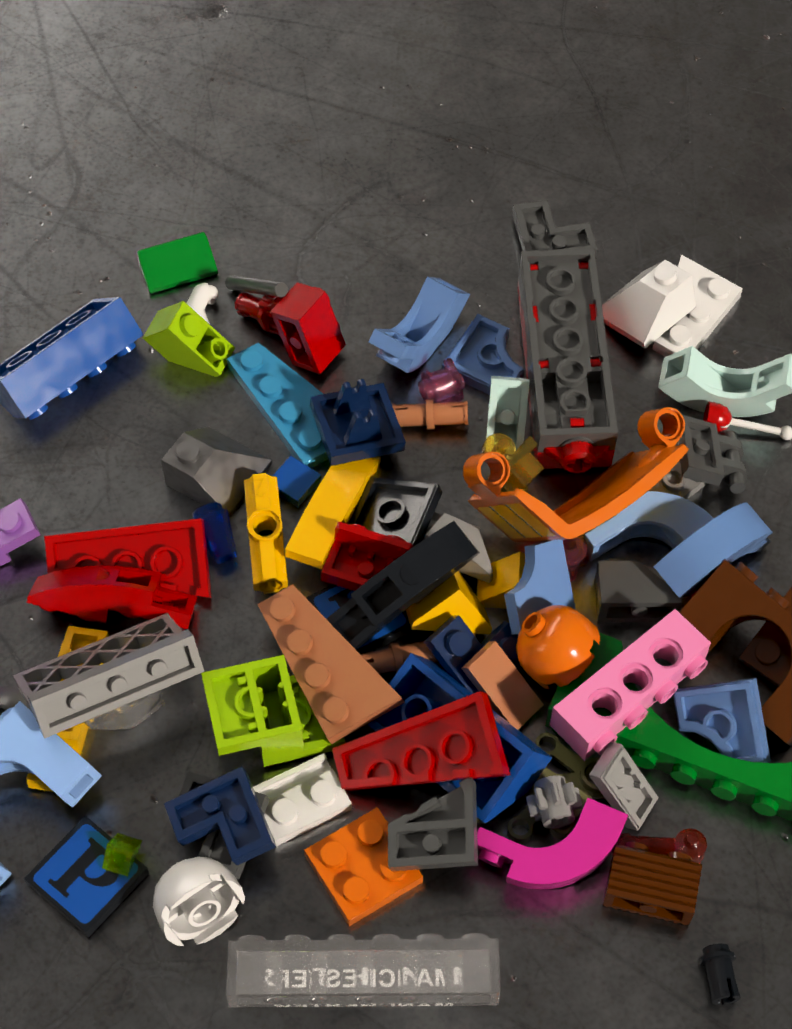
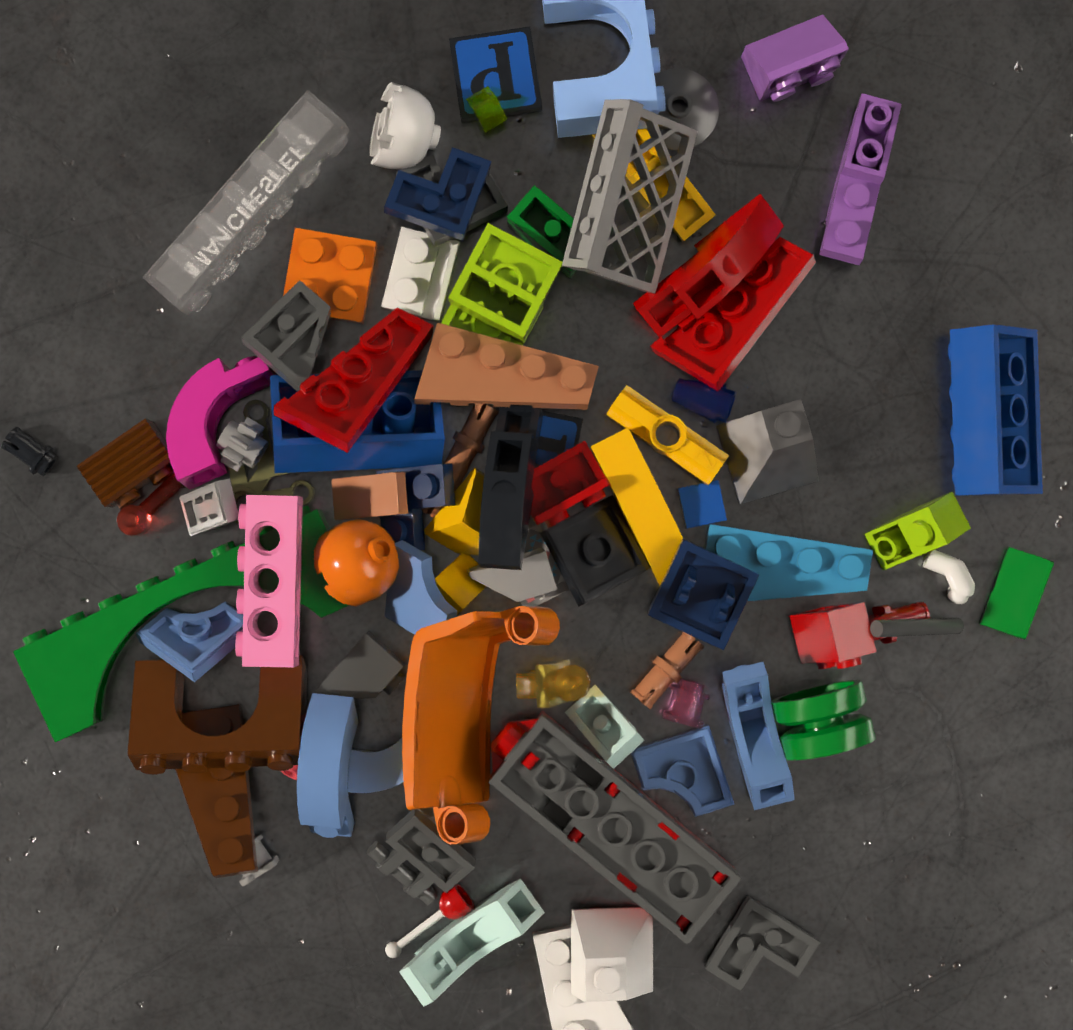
camera: 135 degrees right, 30 degrees up
none -> green brick [507,185,577,279]
none -> green wheel [771,680,876,761]

